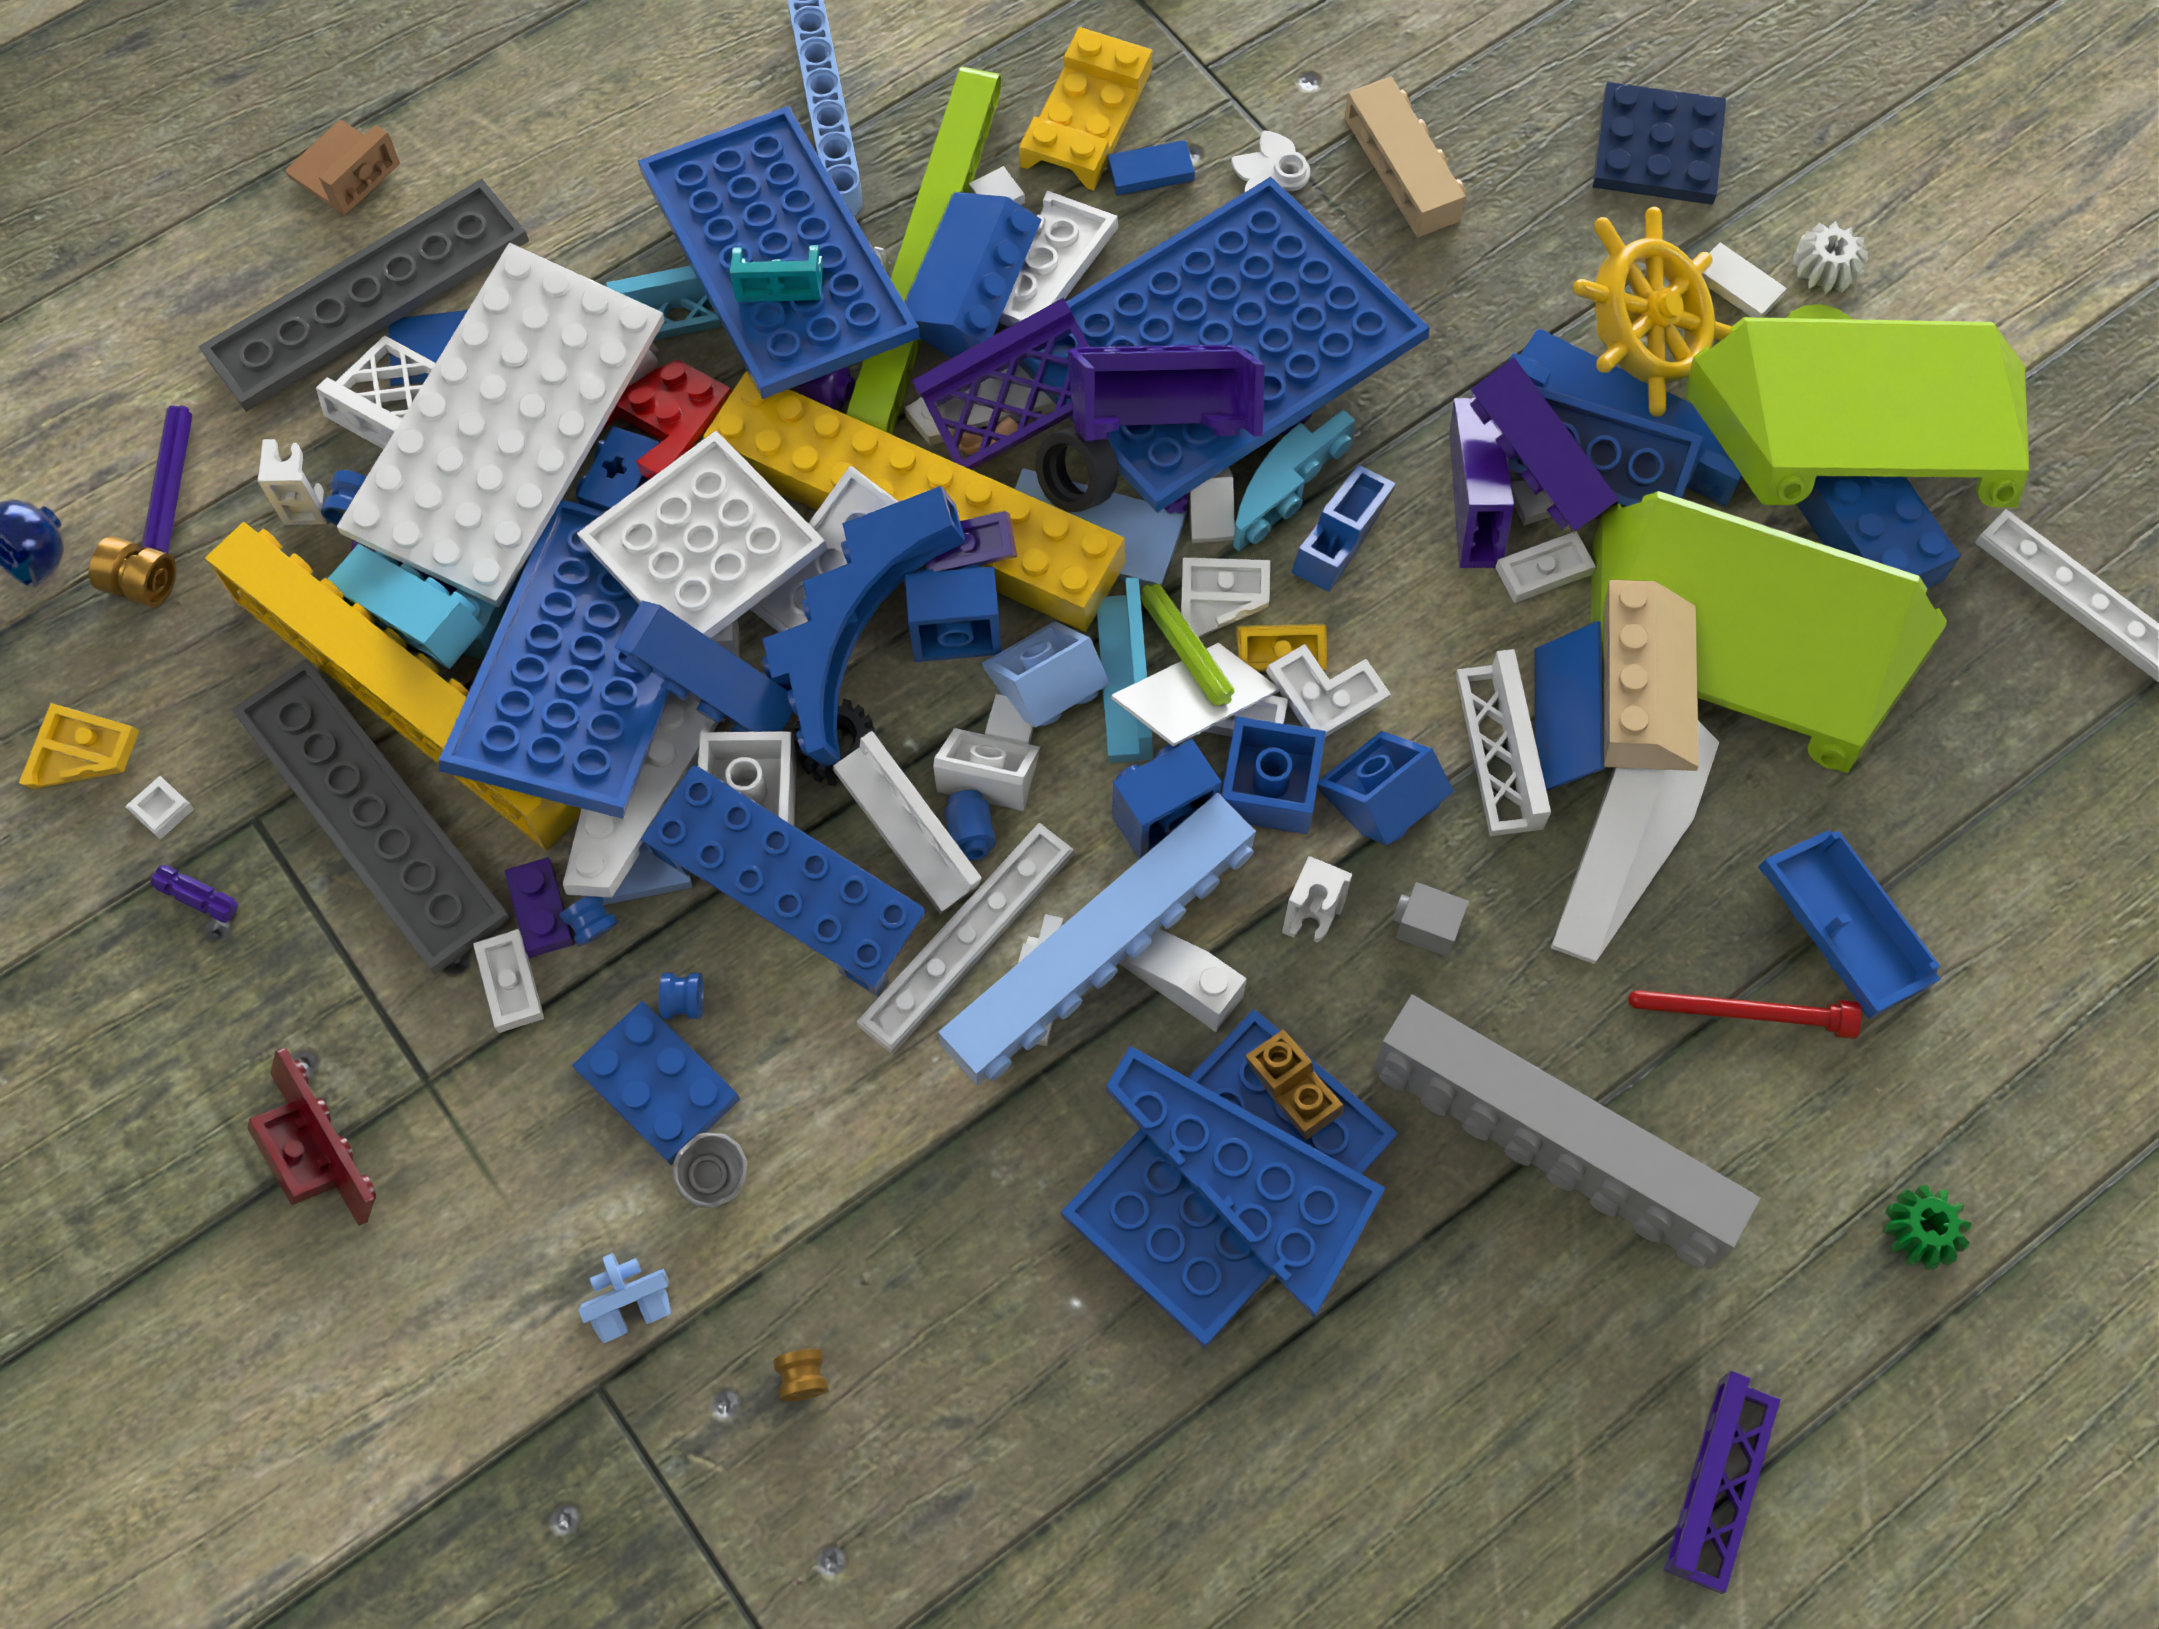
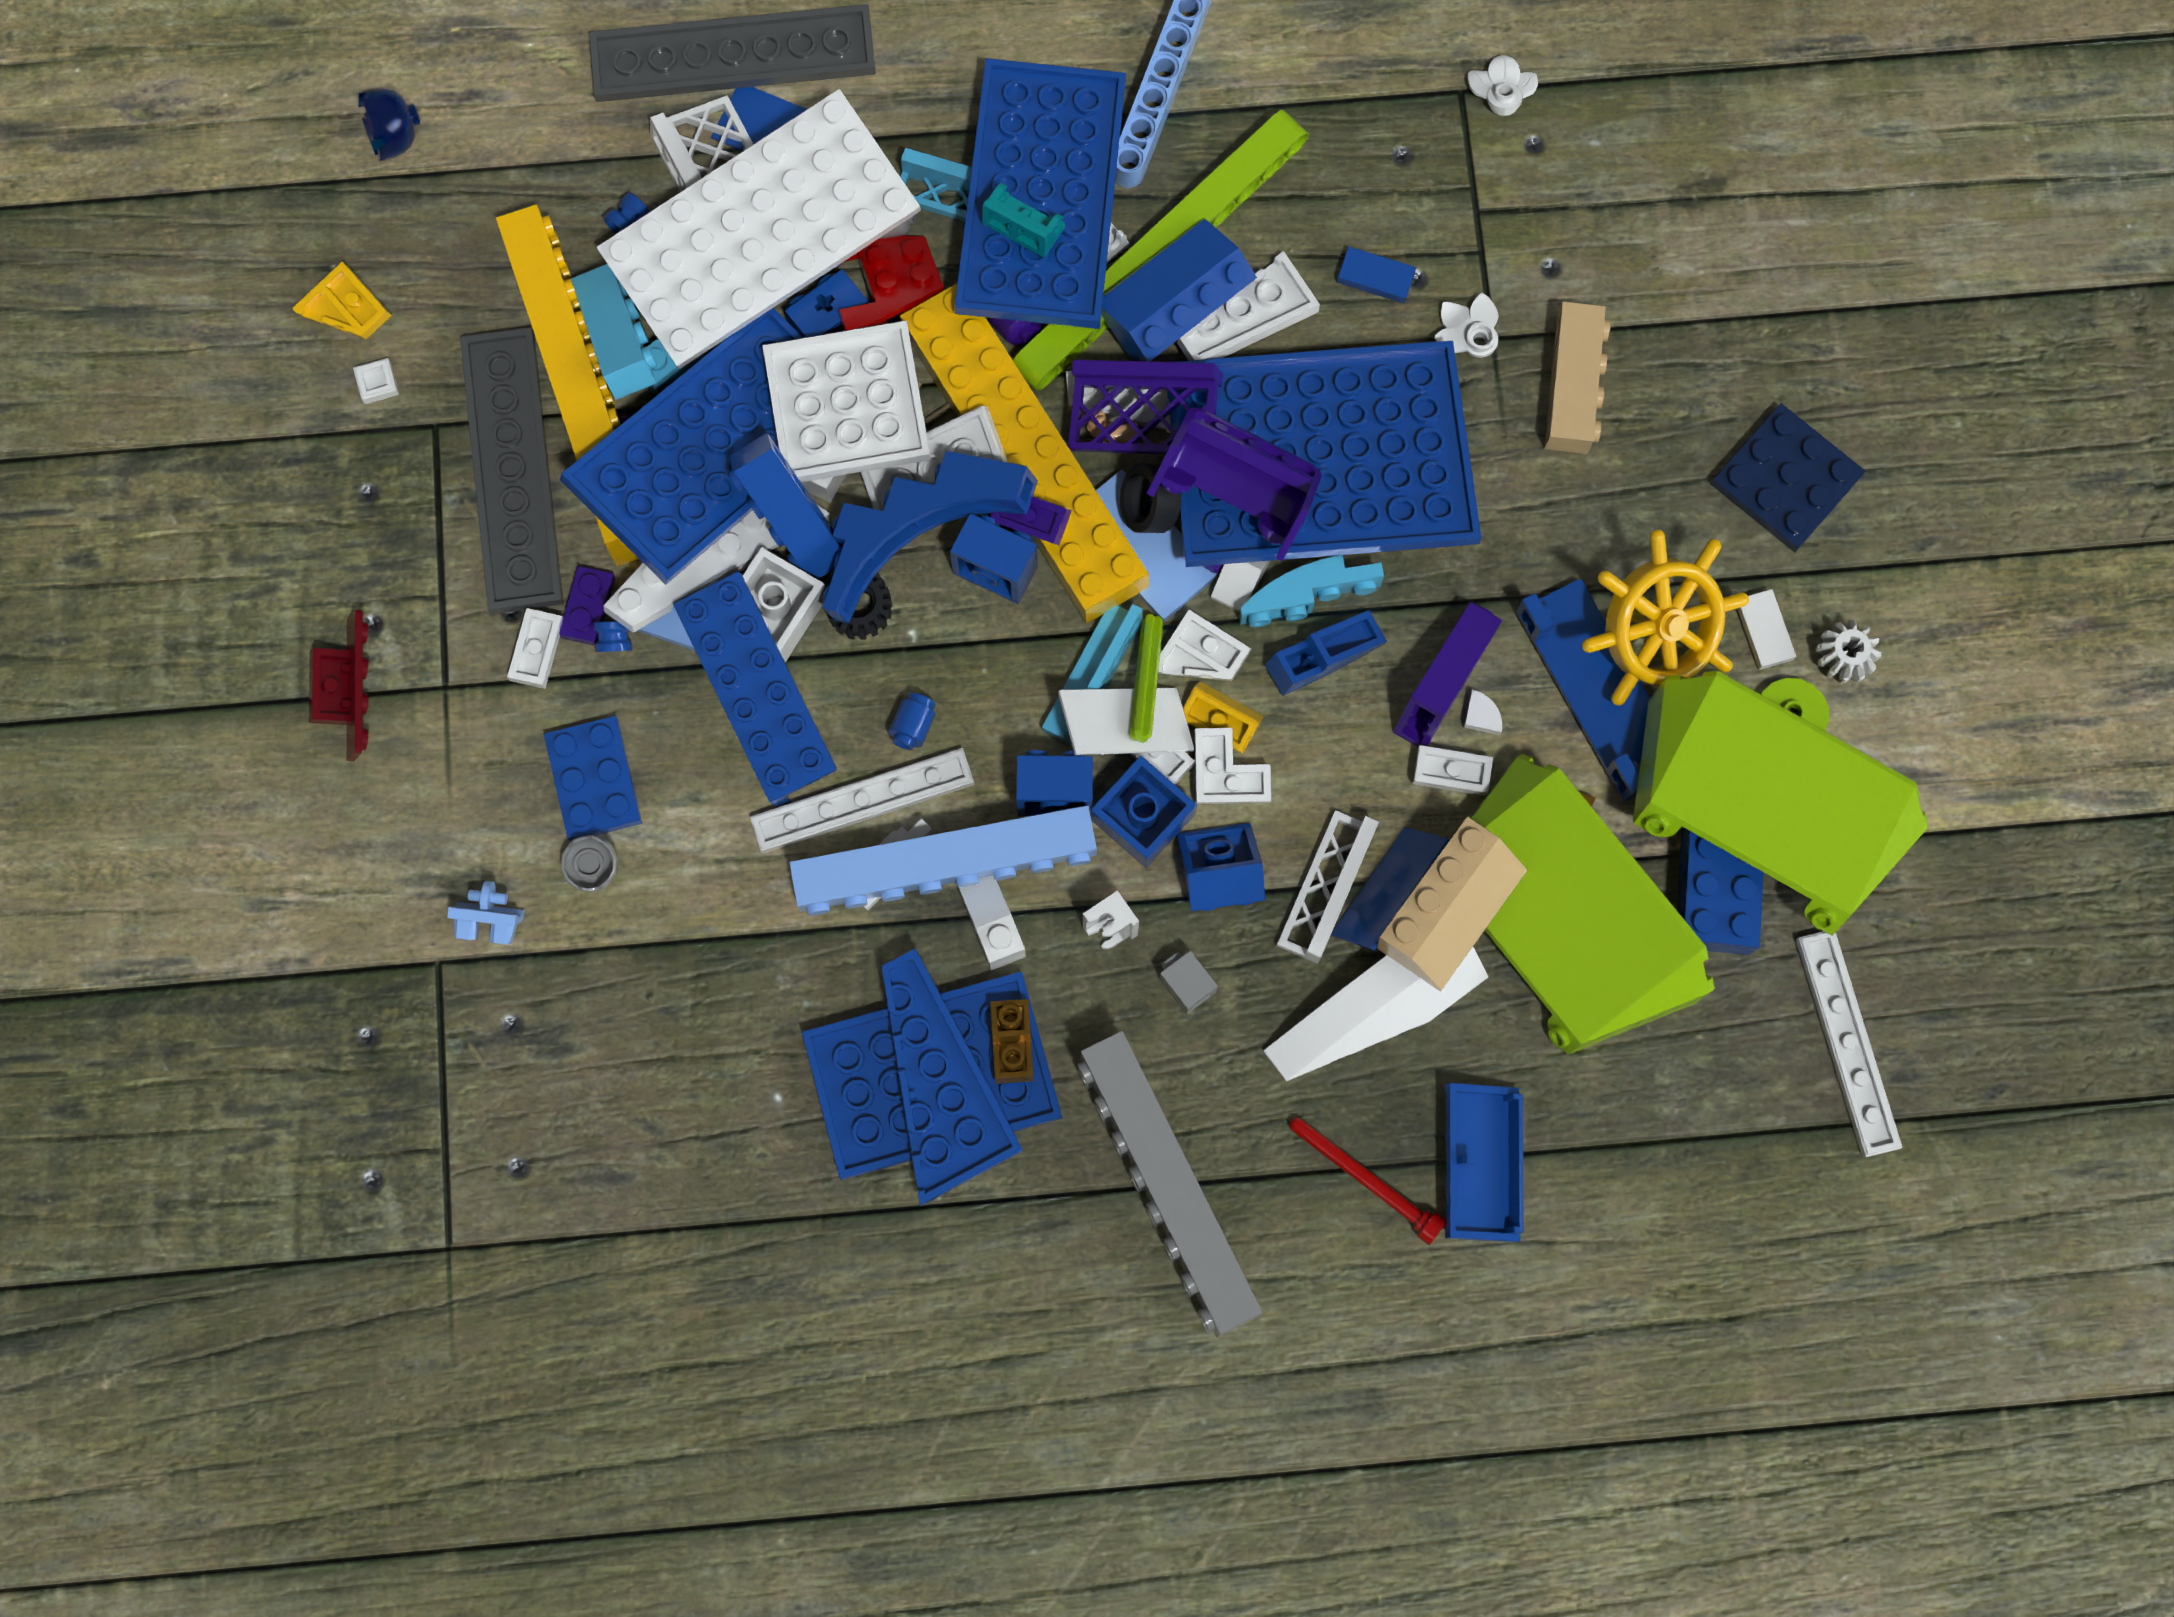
camera: 30 degrees right, 10 degrees up
pearl gold wheel [89,536,177,608] -> none
dark purple axle [141,405,192,554] -> none
dark purple axle [150,865,238,923] -> none
white hinge [258,439,327,525] -> none
blue wheel [659,972,704,1019] -> none
pearl gold wheel [773,1349,829,1402] -> none
white fence [833,731,982,915] -> none
white slope [933,728,1040,811] -> none
white tile [969,166,1025,205] -> none
light blue slope [982,621,1110,728] -> none
white tile [985,694,1034,744] -> none
yellow piece [1019,27,1153,191] -> none
dark purple brick [1469,357,1619,533] -> none
blue brick [1507,386,1703,508] -> none
dark purple fence [1663,1371,1781,1594] -> none
green gear [1882,1184,1972,1270] -> none

